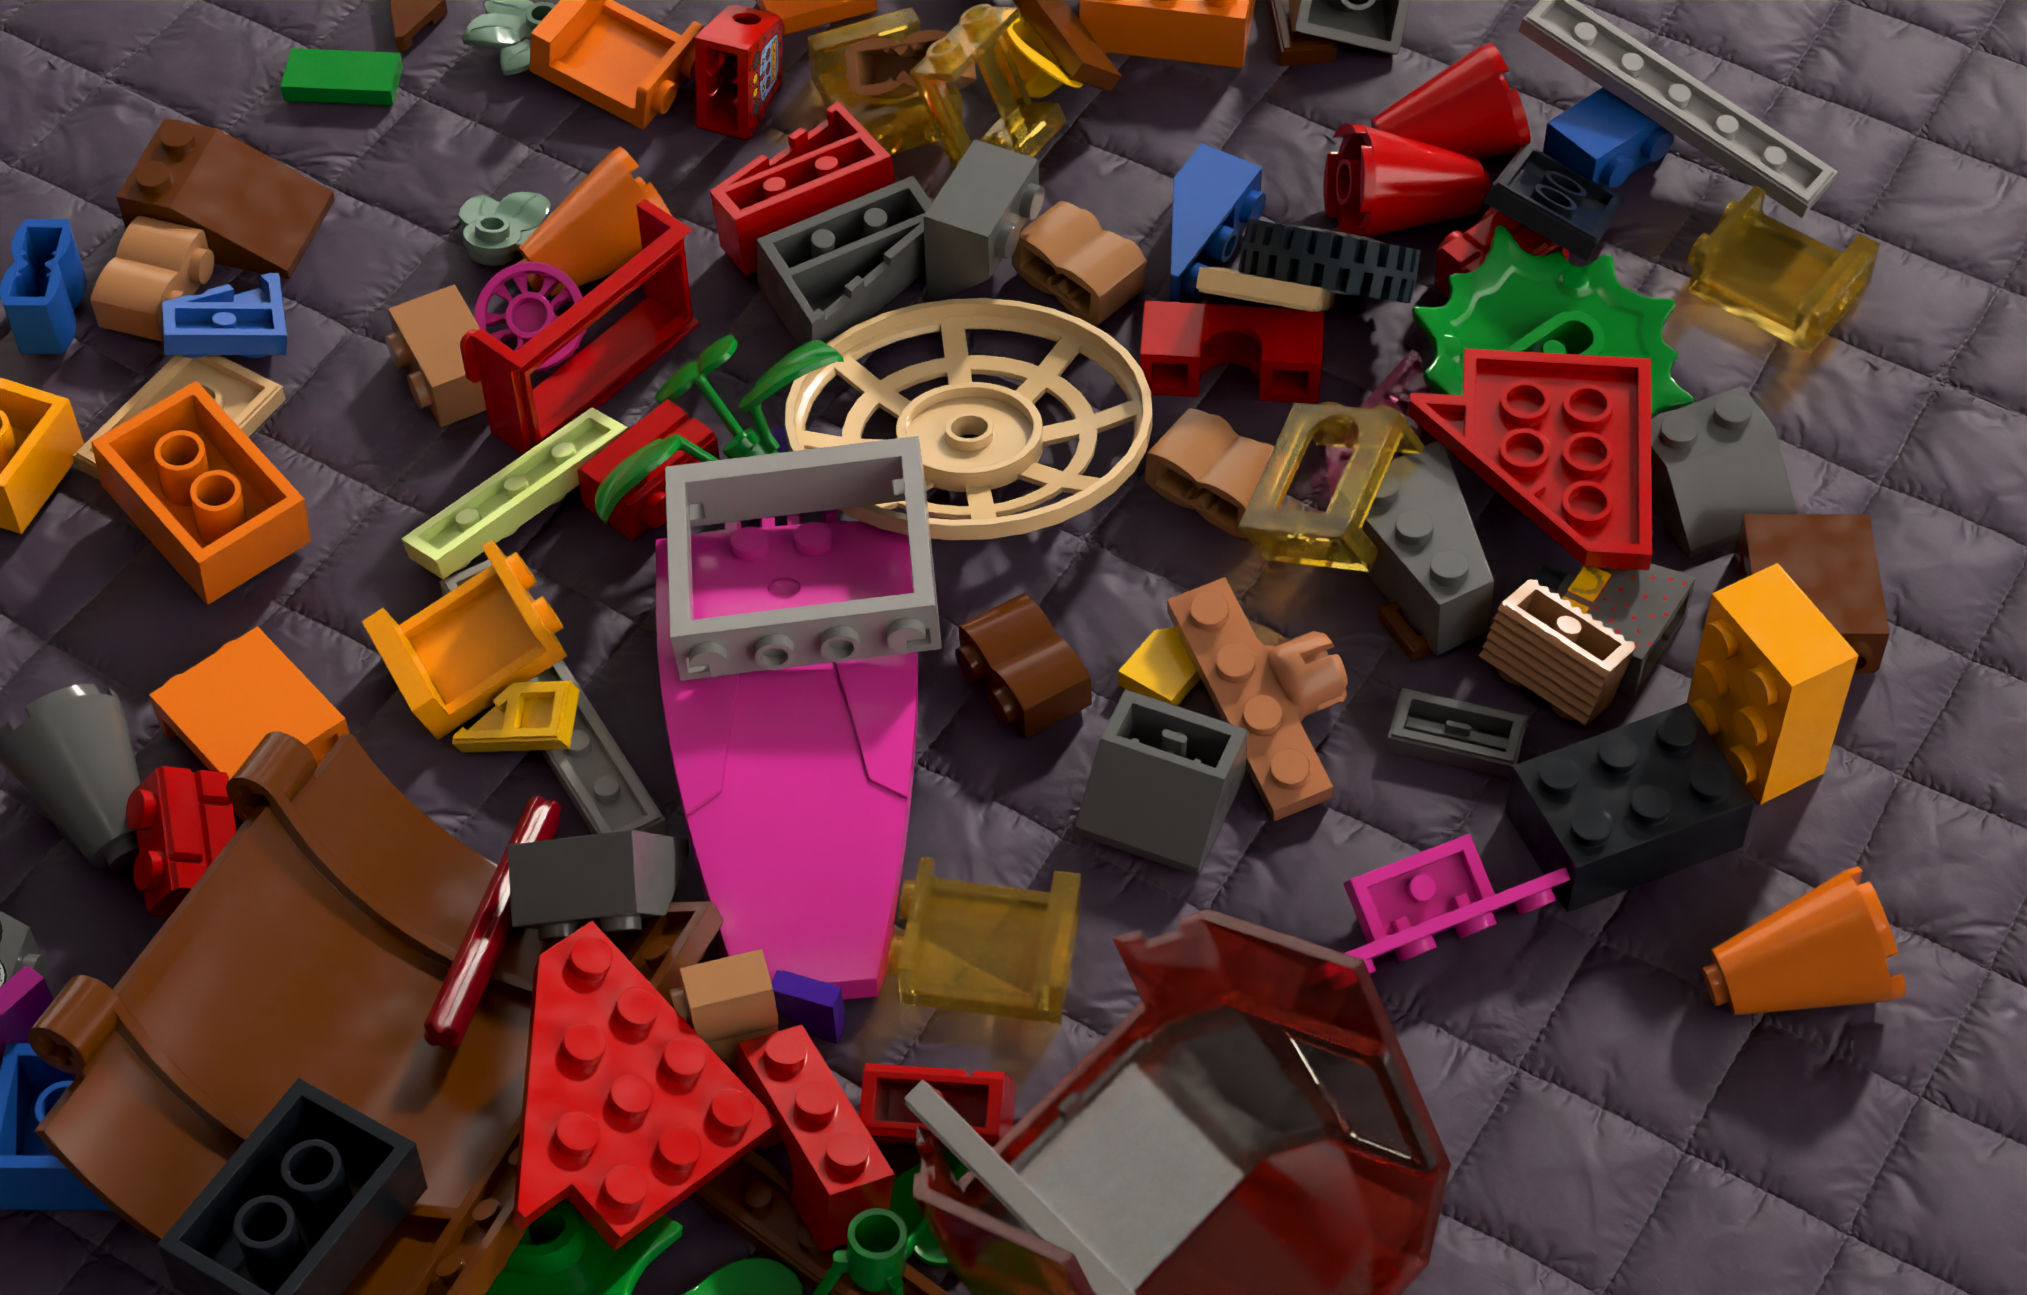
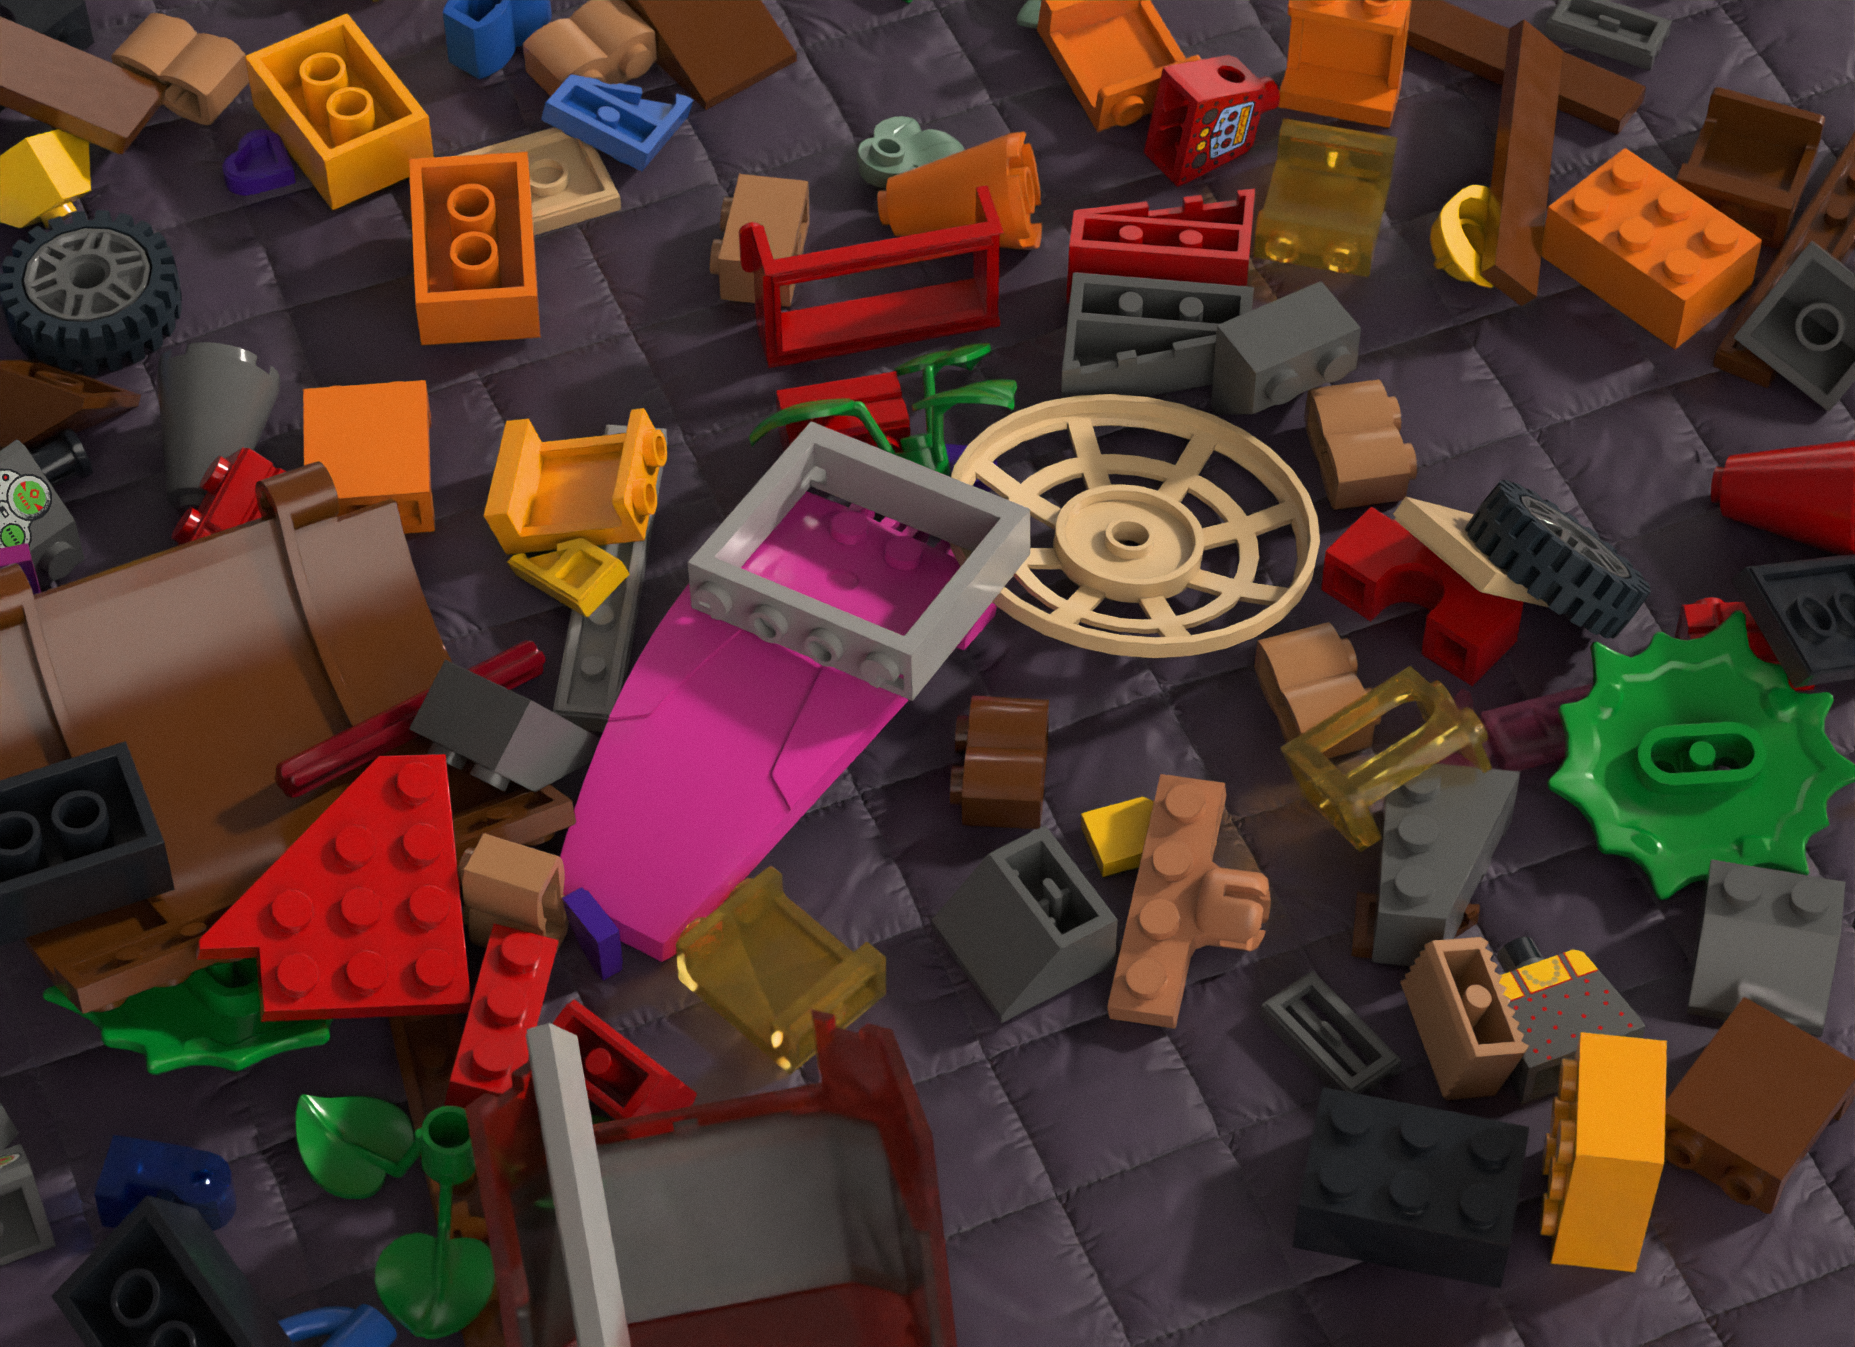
camera: 35 degrees right, 0 degrees up
yellowish green plate [401,408,629,580] -> none
dark pink wheel [474,262,586,373] -> none
medium nougat brick [845,30,976,99] -> none
clear yellow panel [909,4,1067,169] -> none
blue slope [1170,143,1266,303] -> none
dark pink bracket [1308,833,1571,986] -> none
red cone [1323,123,1491,238] -> none
red wing [1408,348,1652,570] -> none

